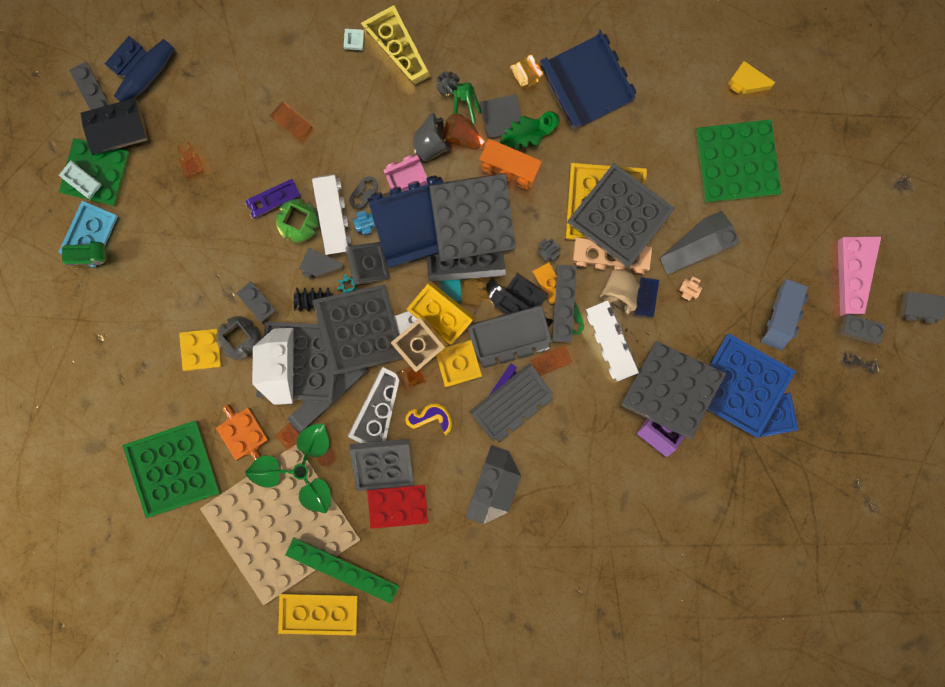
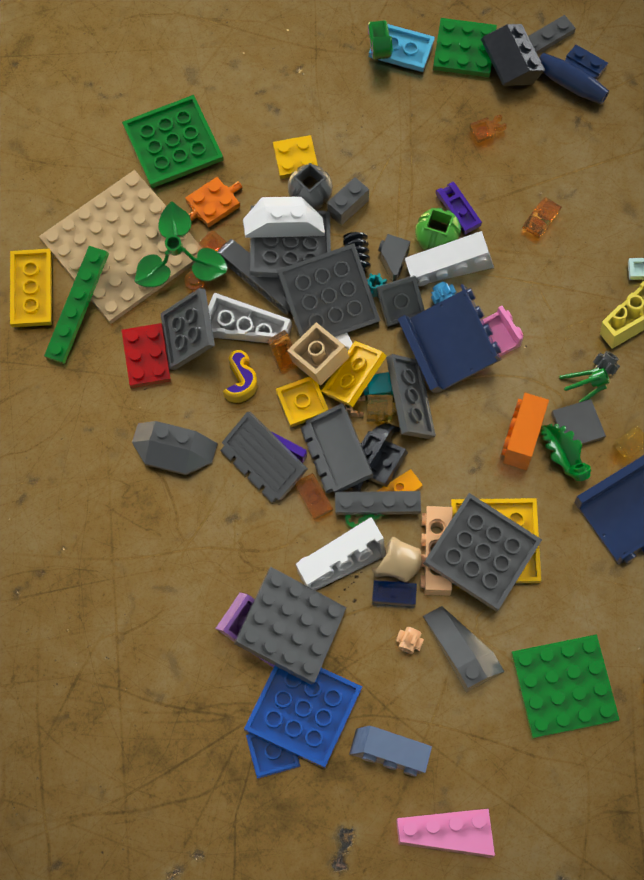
camera: 85 degrees right, 15 degrees down
light aqua plate [59,160,101,200] -> none
dark grey beam [349,177,378,210] -> none
dark grey piece [413,113,452,161] -> none
dark grey plate [429,172,516,261] -> none
clear orange slope [443,114,485,150] -> none
dark grey gear [537,238,561,262] -> none
dark grey brick [838,314,886,345] -> none

